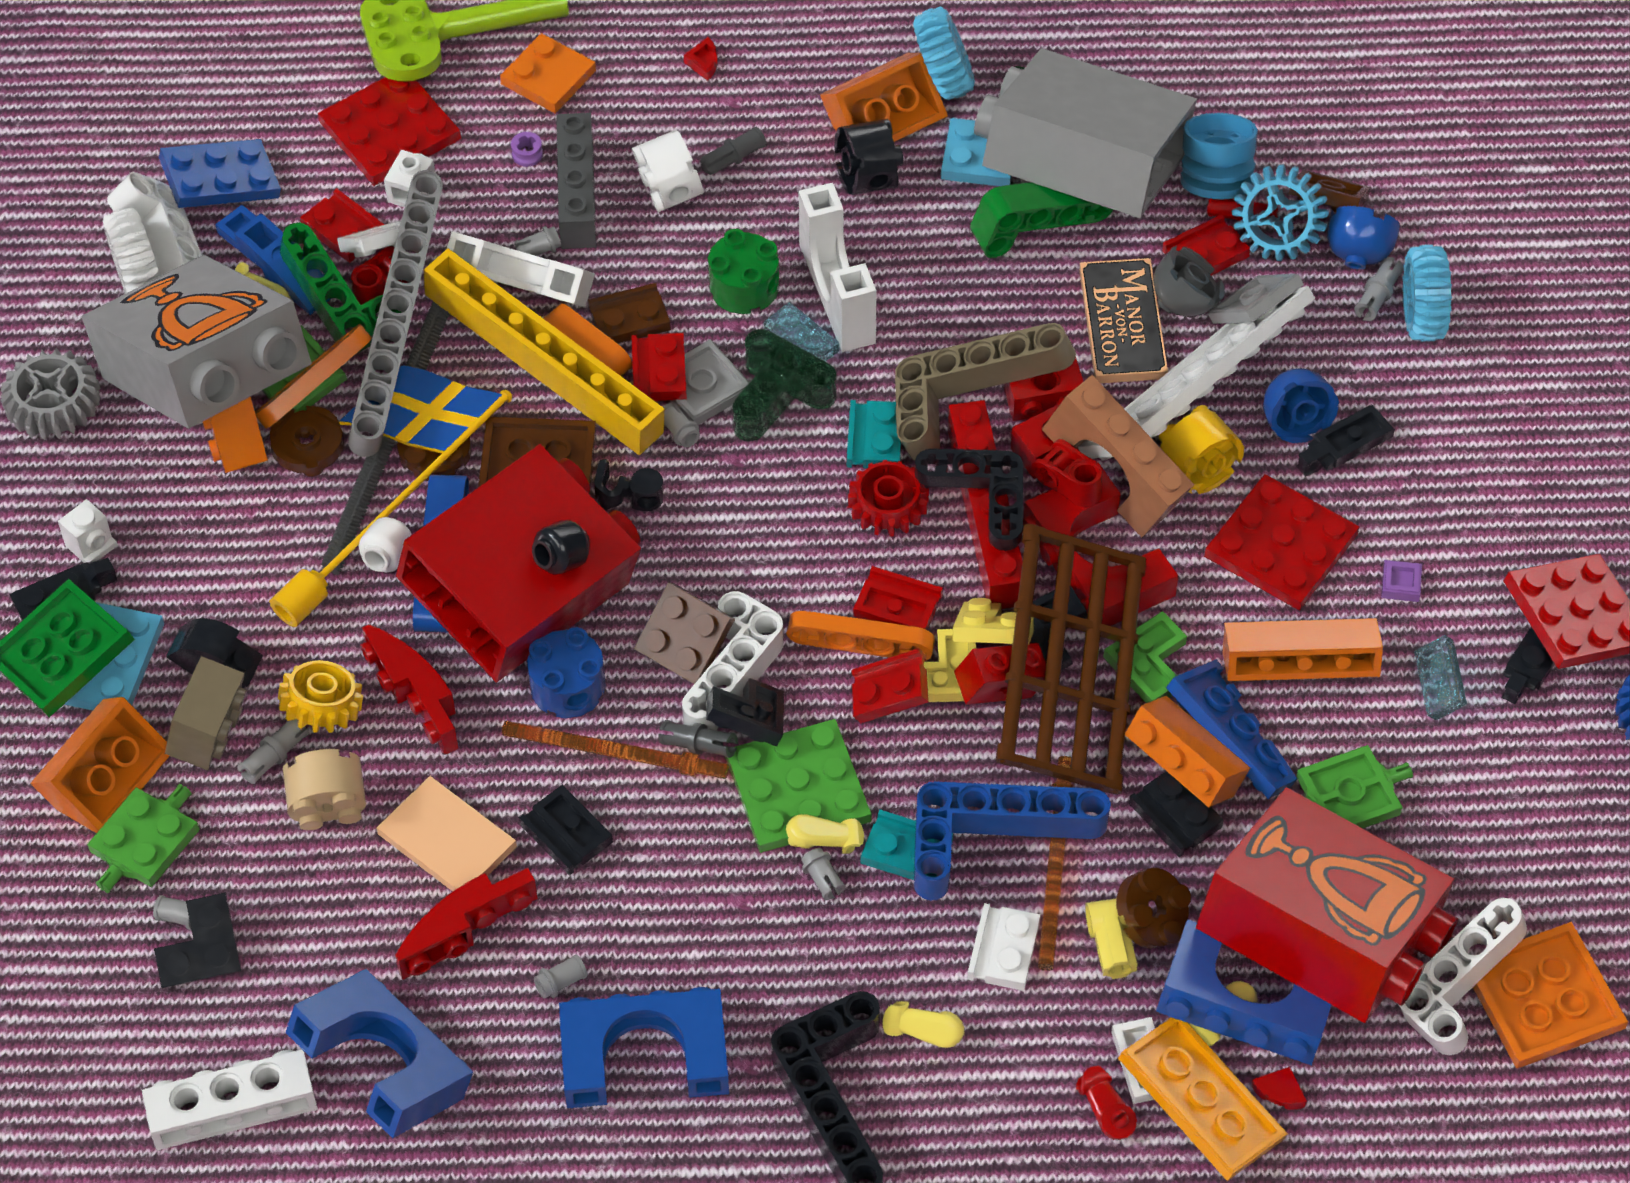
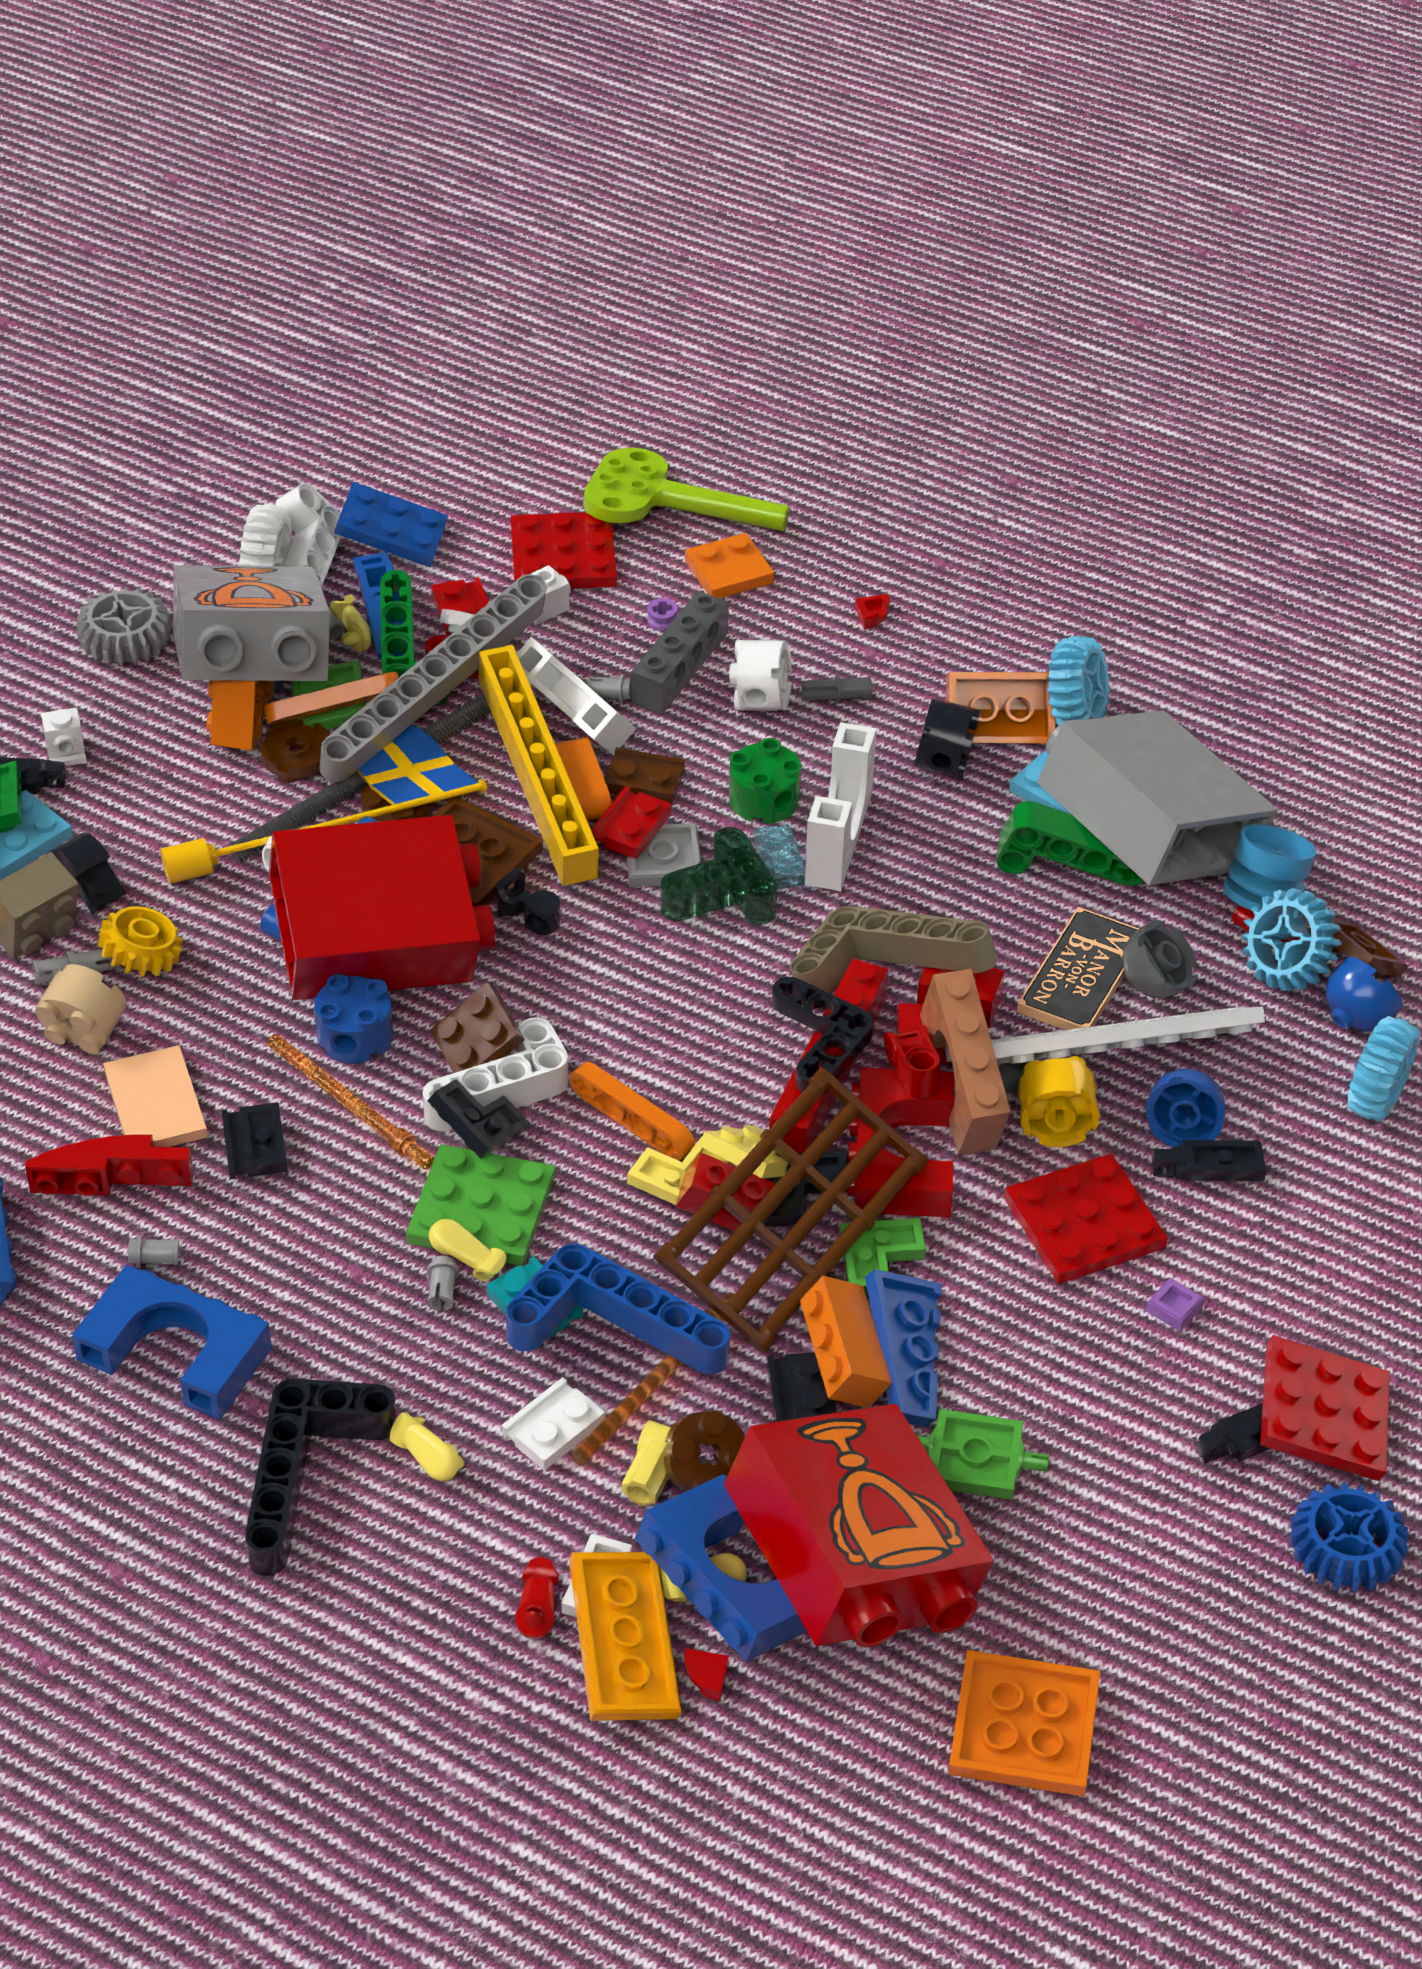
camera: 30 degrees right, 10 degrees down
red slope [360,624,459,755] -> none
black head [532,520,590,575] -> none
dark grey pin [658,720,738,758] -> none
light grey pin [663,403,700,447] -> none
teal plate [847,400,901,468] -> none
red gear [848,460,929,537] -> none
red plate [851,648,929,723] -> none
red plate [853,566,943,630] -> none
red plate [1162,214,1250,276] -> none
light grey tile [1208,273,1304,324] -> none
orange brick [1223,618,1383,681] -> none
light grey pin [1354,257,1404,321] -> none
white beam [1399,898,1527,1055] -> none
clear light blue plate [1414,635,1467,721] -> none

